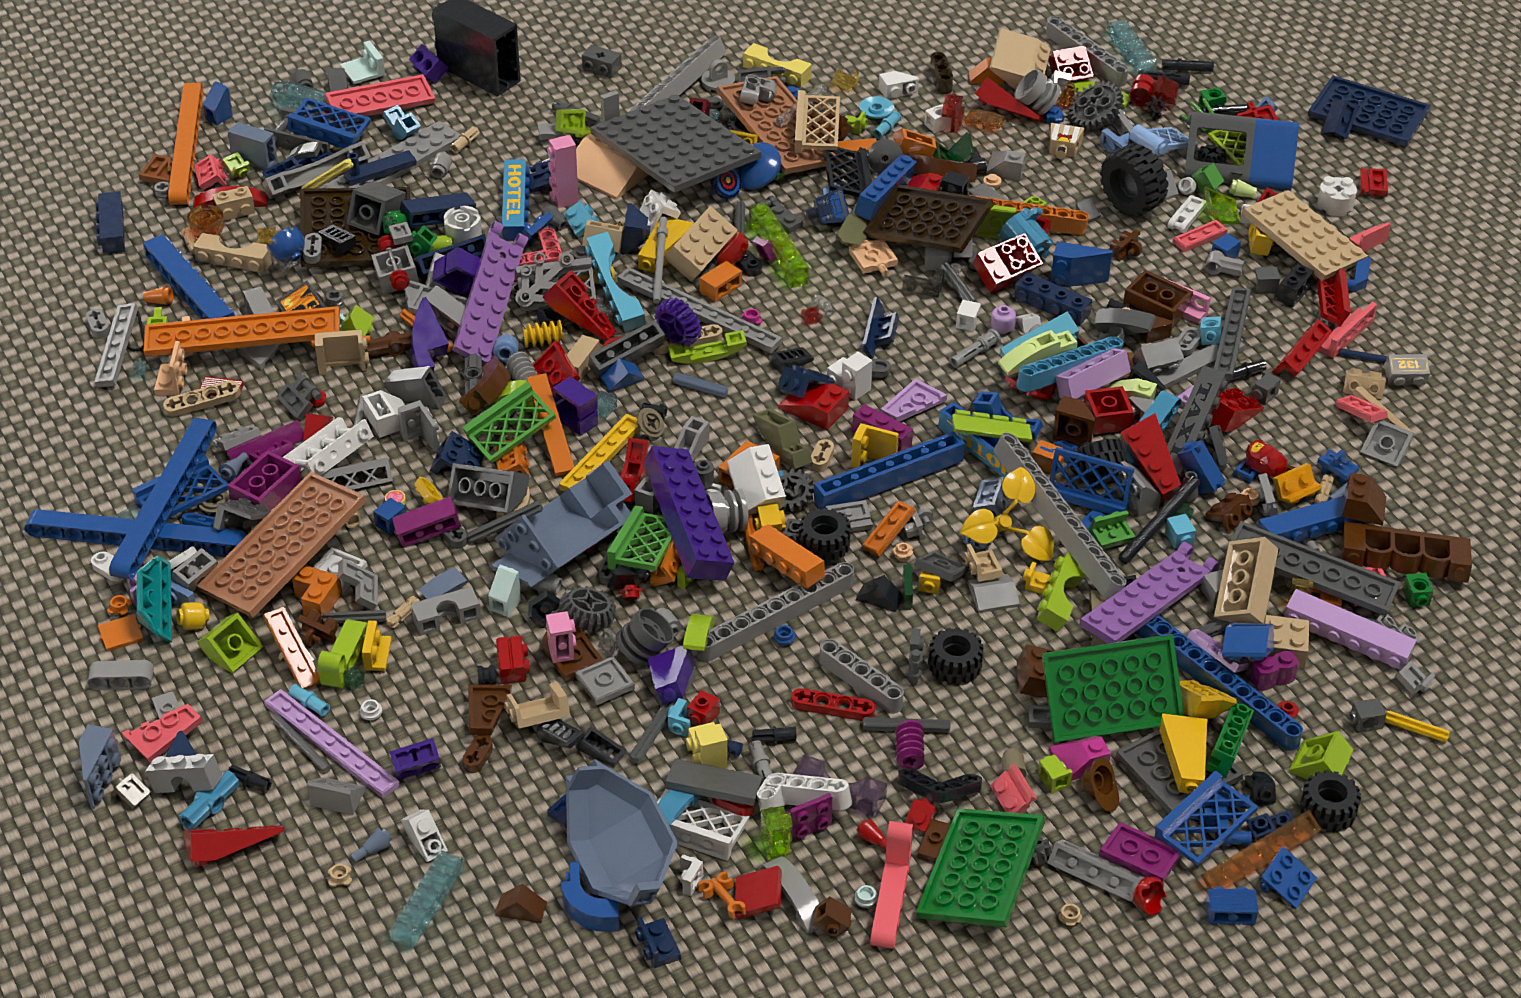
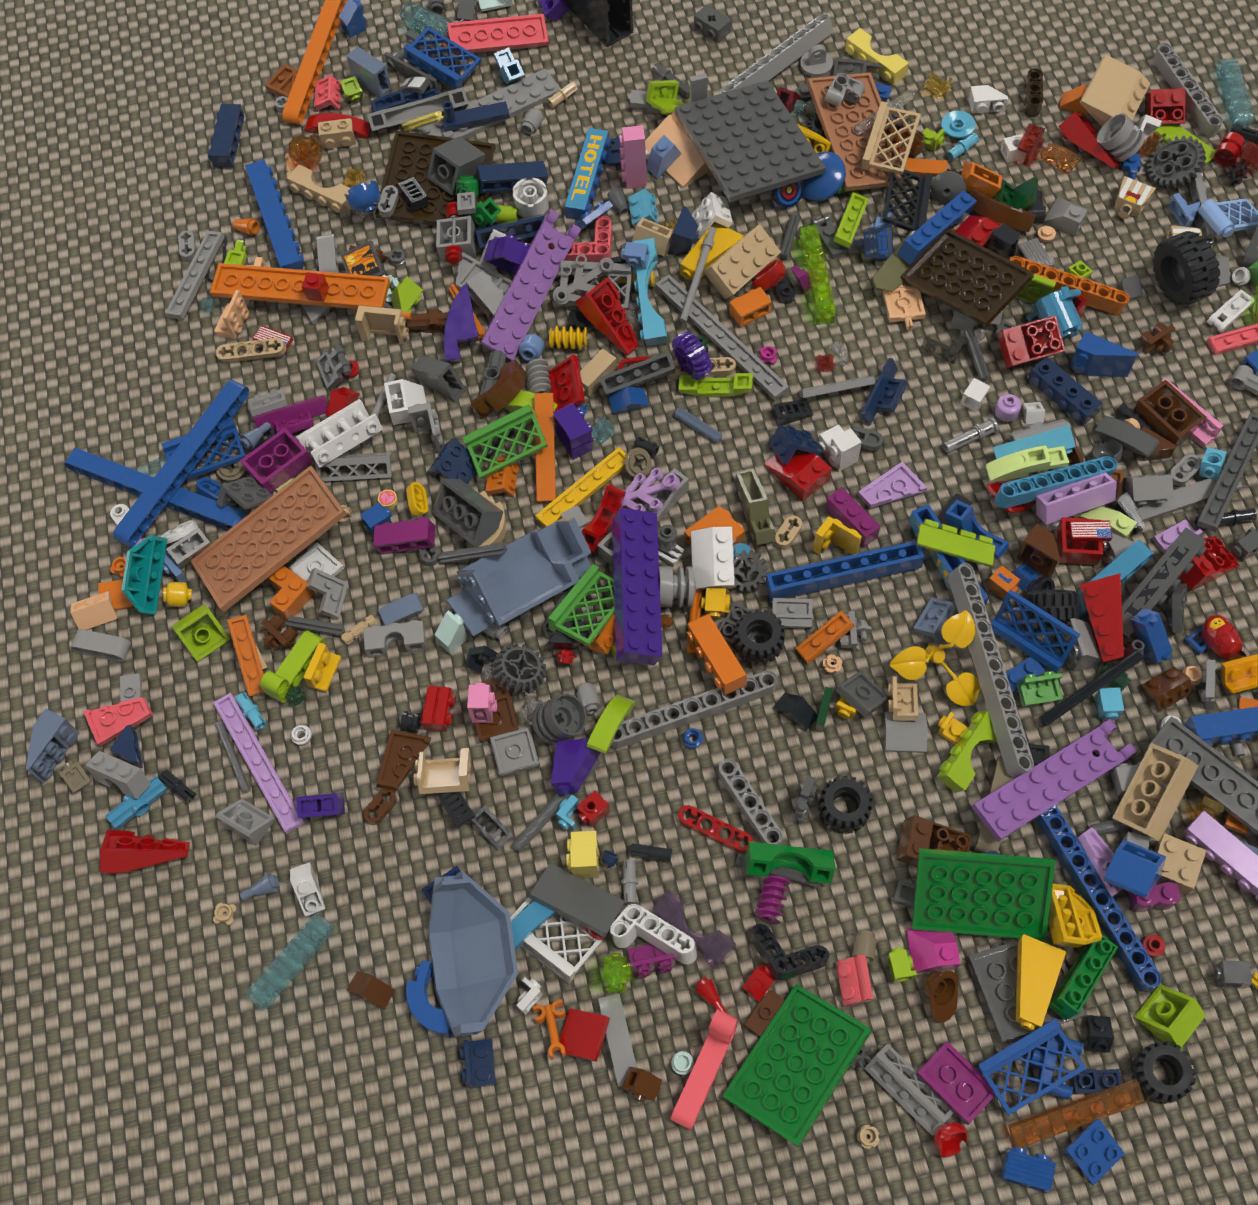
camera: 20 degrees right, 20 degrees up
none -> light nougat panel [70,591,117,630]
none -> red brick [302,272,329,302]
none -> medium blue brick [621,242,650,269]
none -> lavender plant [622,468,680,512]
none -> medium blue slope [646,135,681,179]
none -> green arch [745,841,836,884]
none -> light grey tile [799,376,875,398]
none -> lime plate [833,192,869,248]
none -> tile [1069,520,1113,542]

